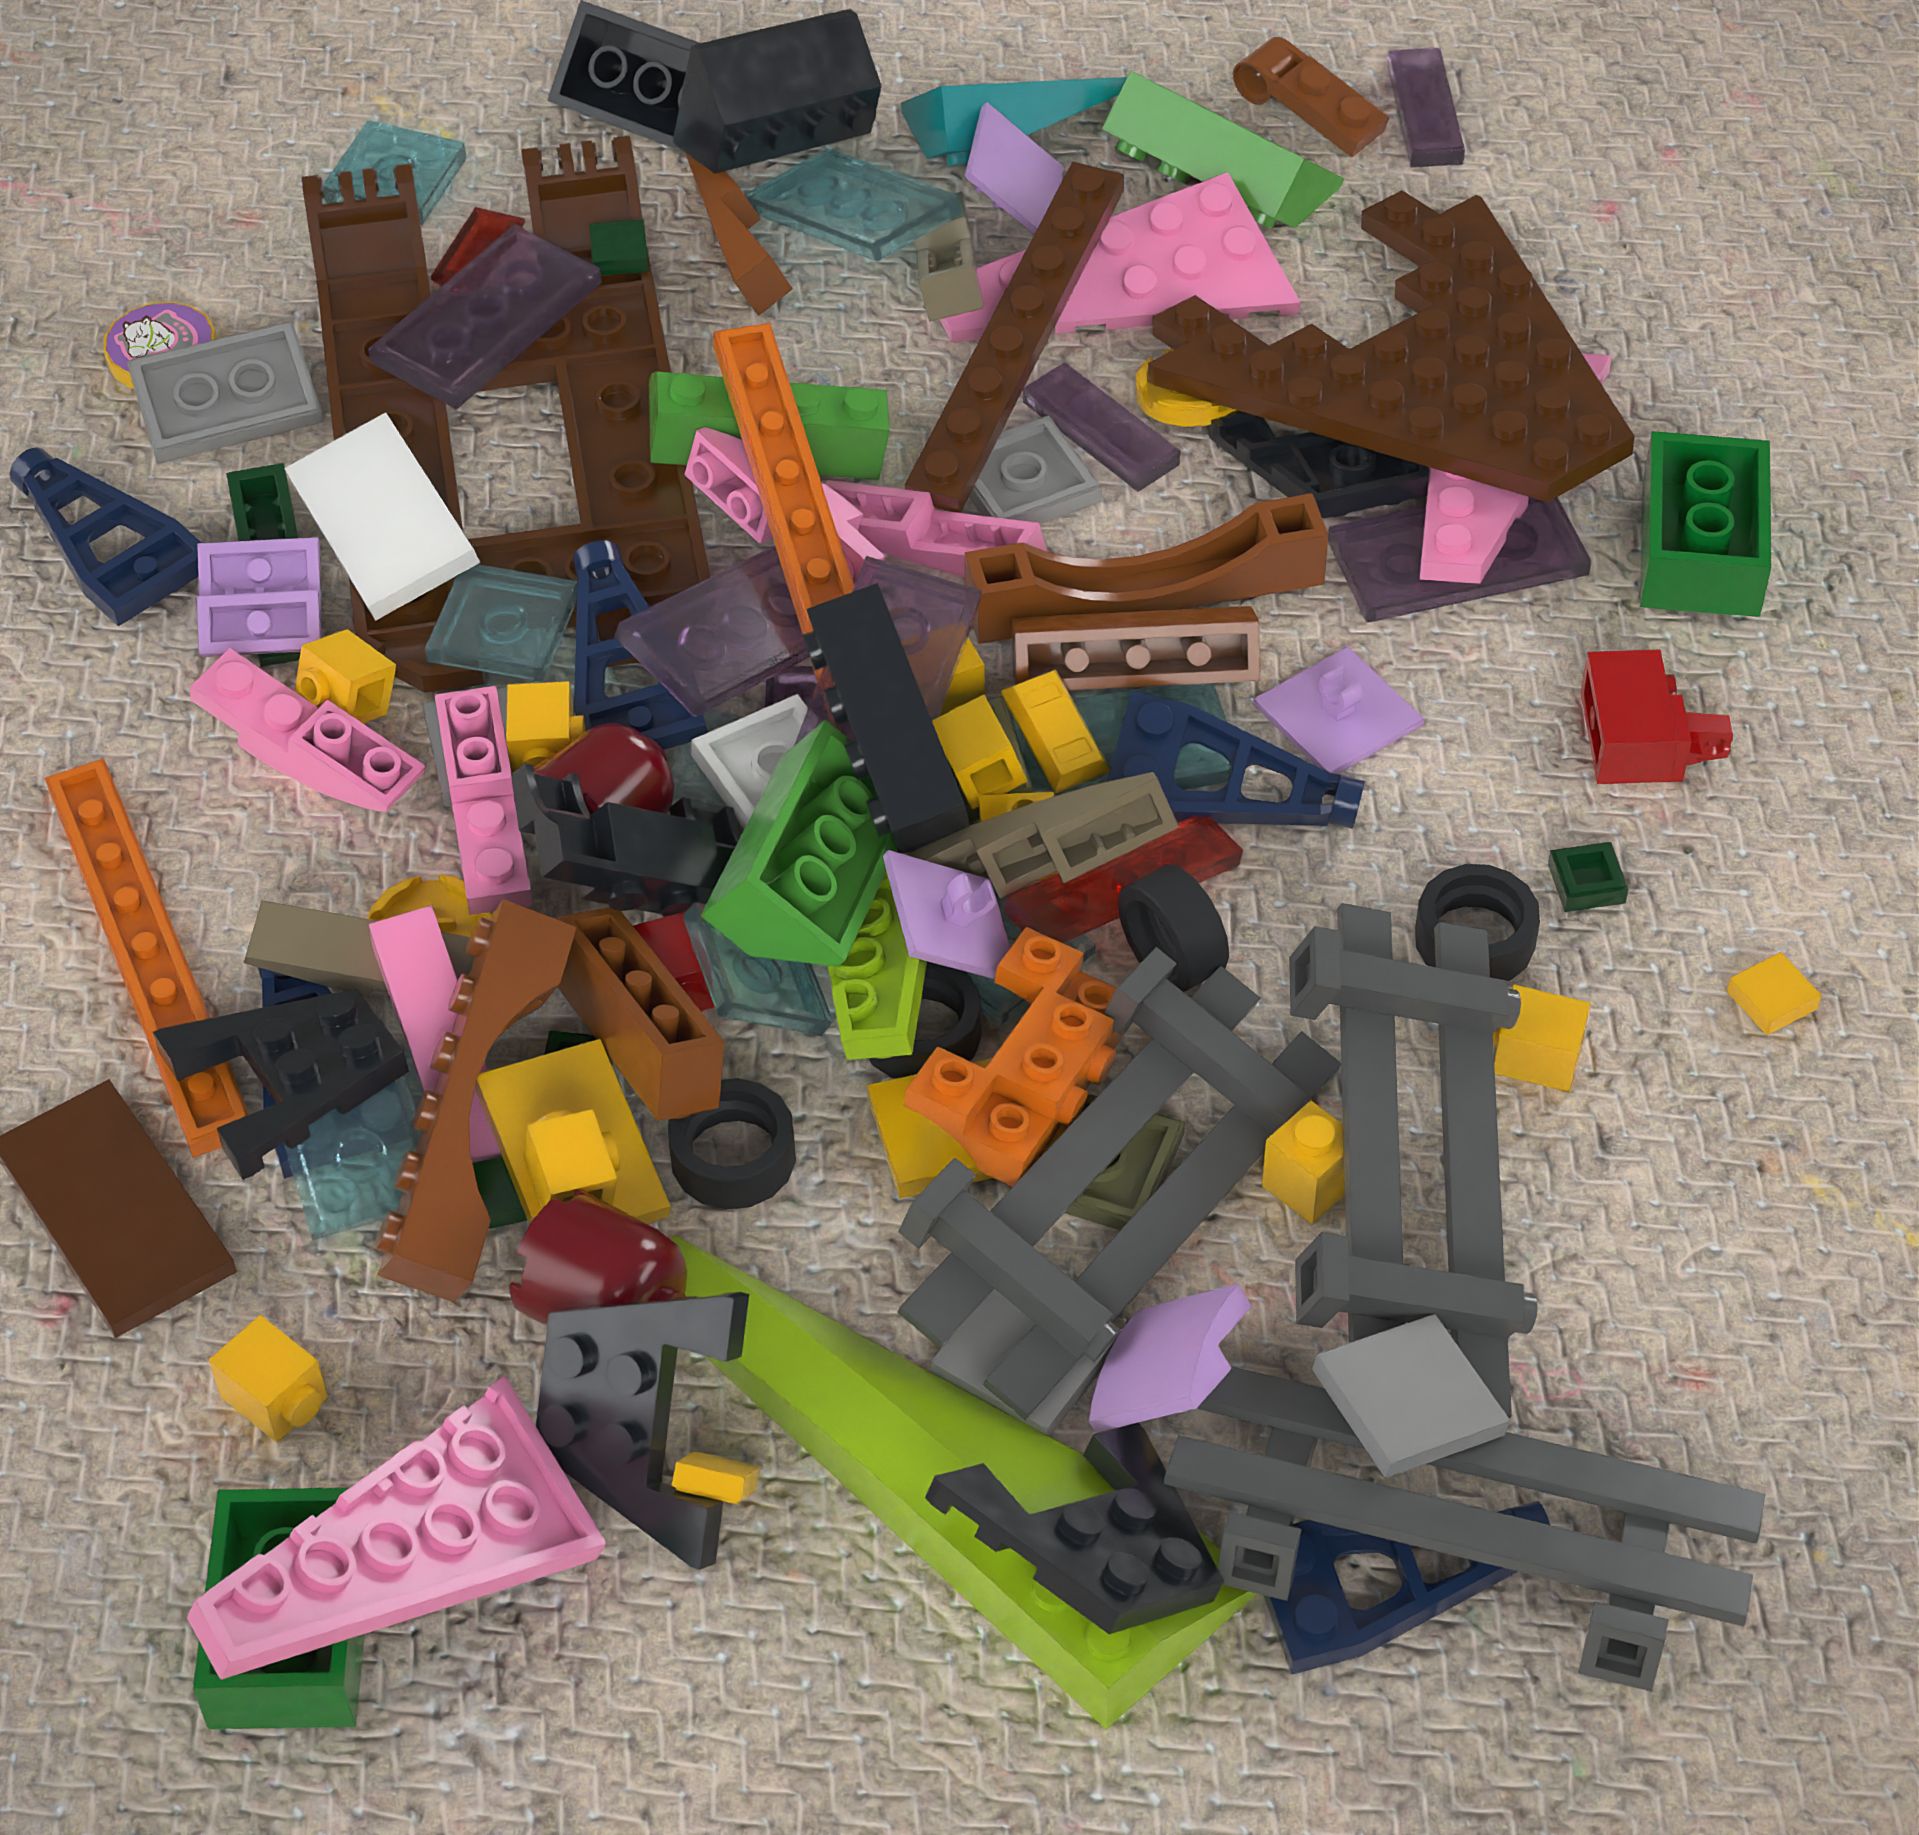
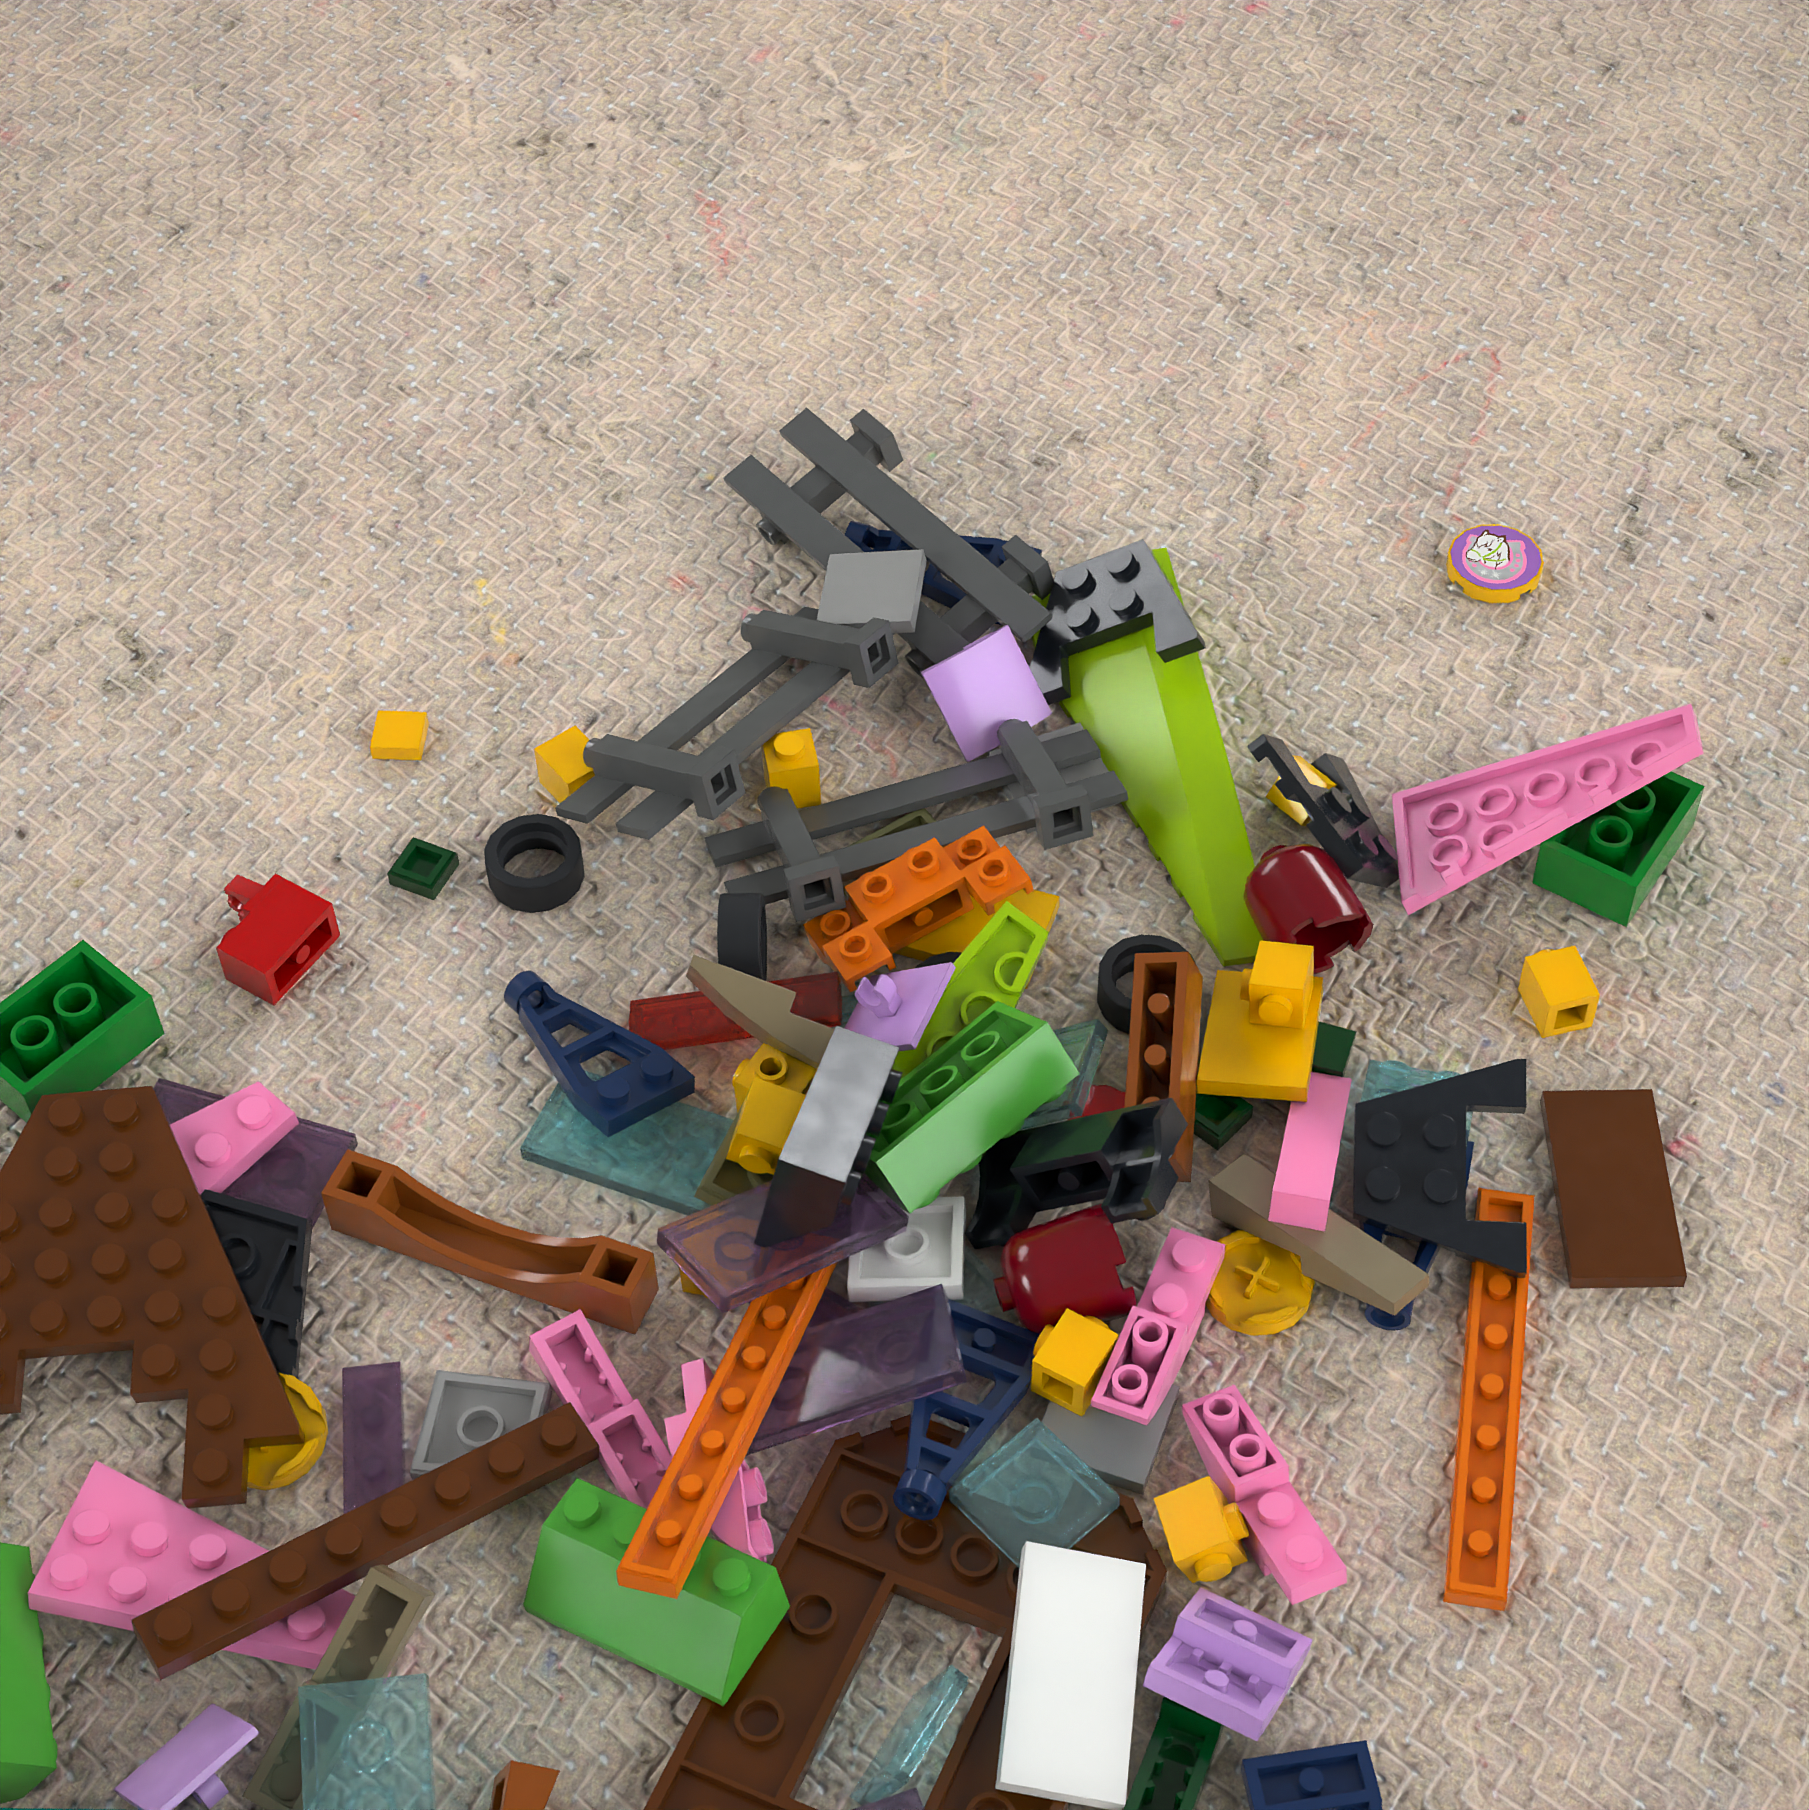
camera: 145 degrees left, 0 degrees up
dark orange arch [375,899,577,1302] -> none
yellow tile [1001,669,1110,794] -> none
dark orange brick [1011,606,1260,690] -> none
lavender piece [1253,646,1424,774] -> none
none -> clear light blue tile [849,1665,969,1809]

